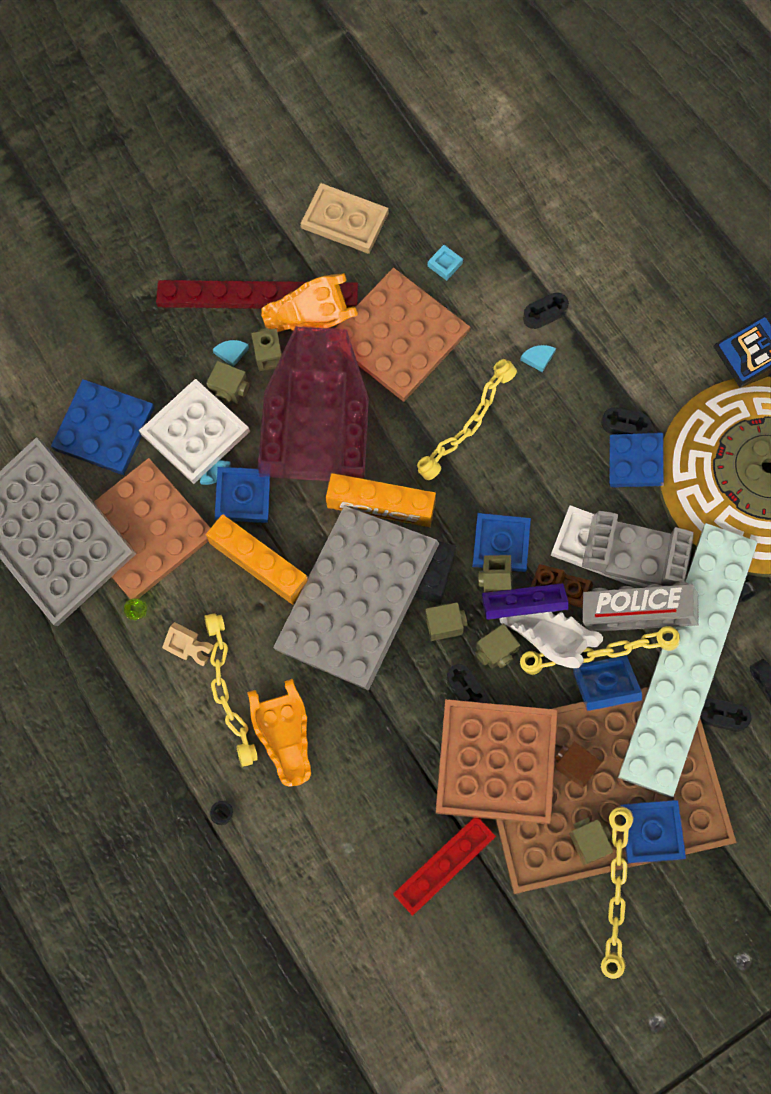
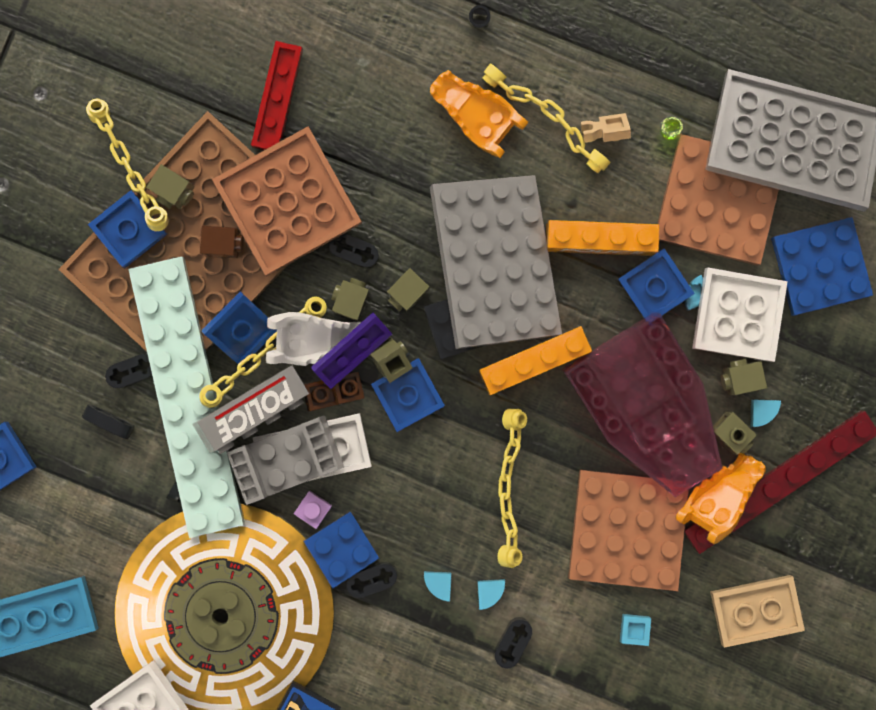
camera: 140 degrees right, 15 degrees up
none -> lavender plate [294,491,332,529]
none -> medium azure tile [424,571,451,601]

